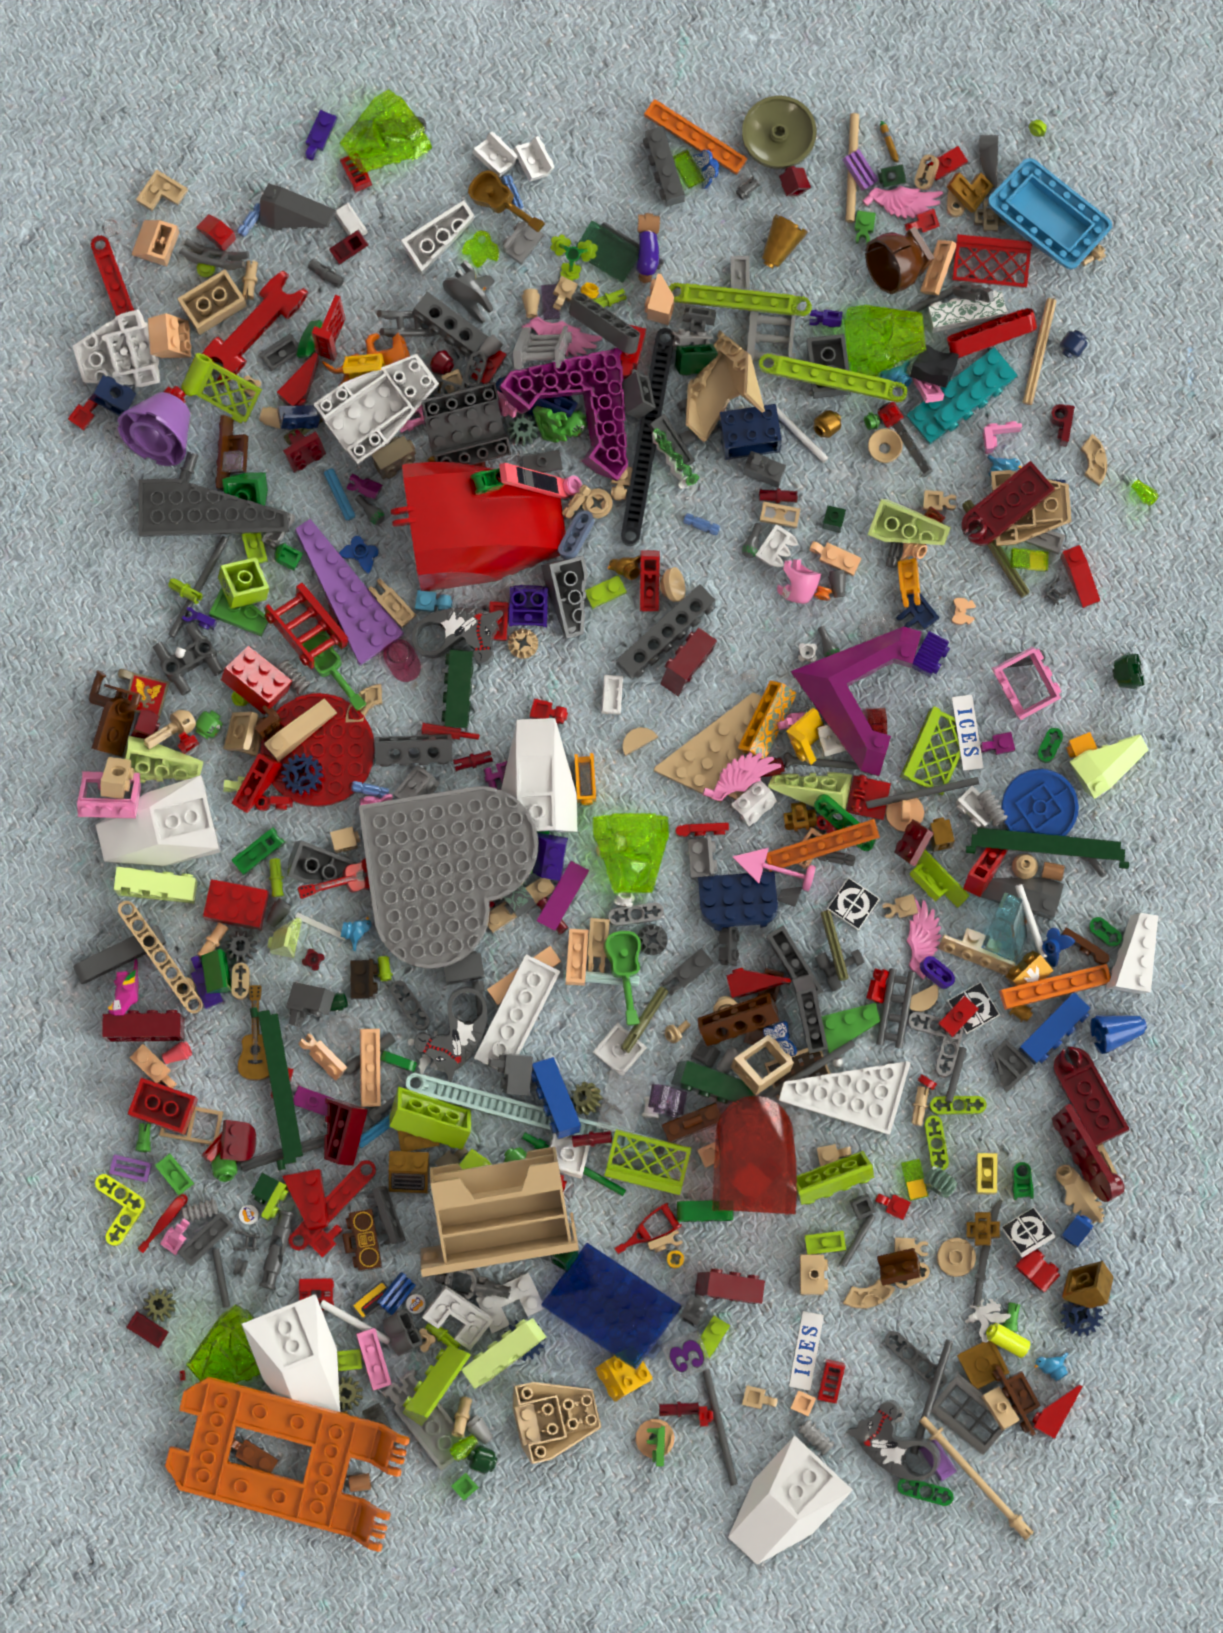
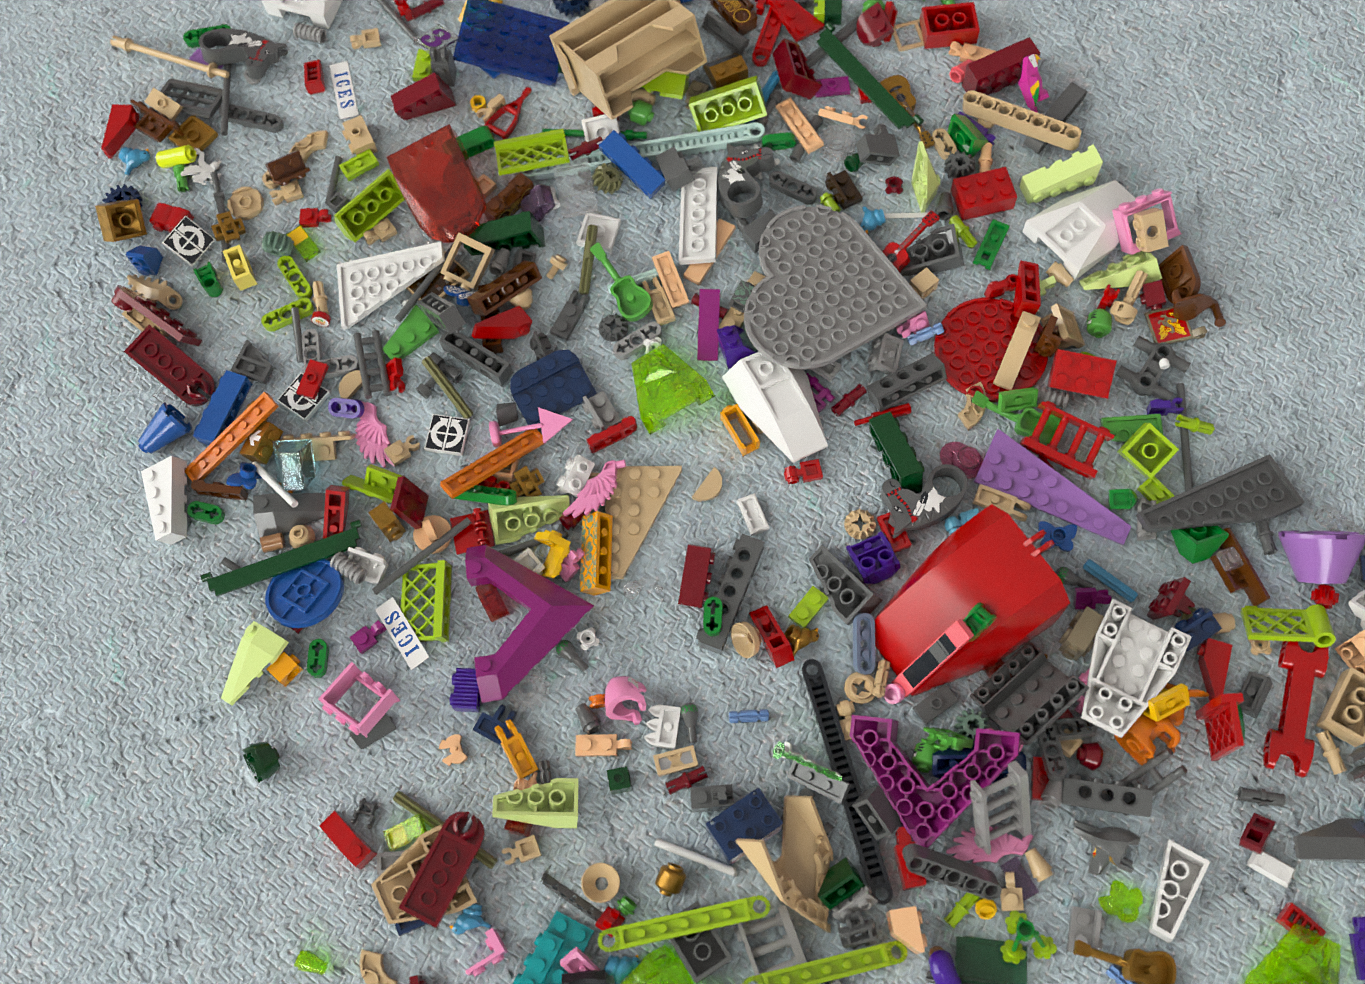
camera: 160 degrees right, 10 degrees down
dark blue gear [281,753,324,796] -> none
light nougat plate [790,1390,816,1416] -> none
none -> green beam [703,597,723,636]
none -> bright green plate [998,387,1038,413]
none -> tan cone [1045,261,1074,288]

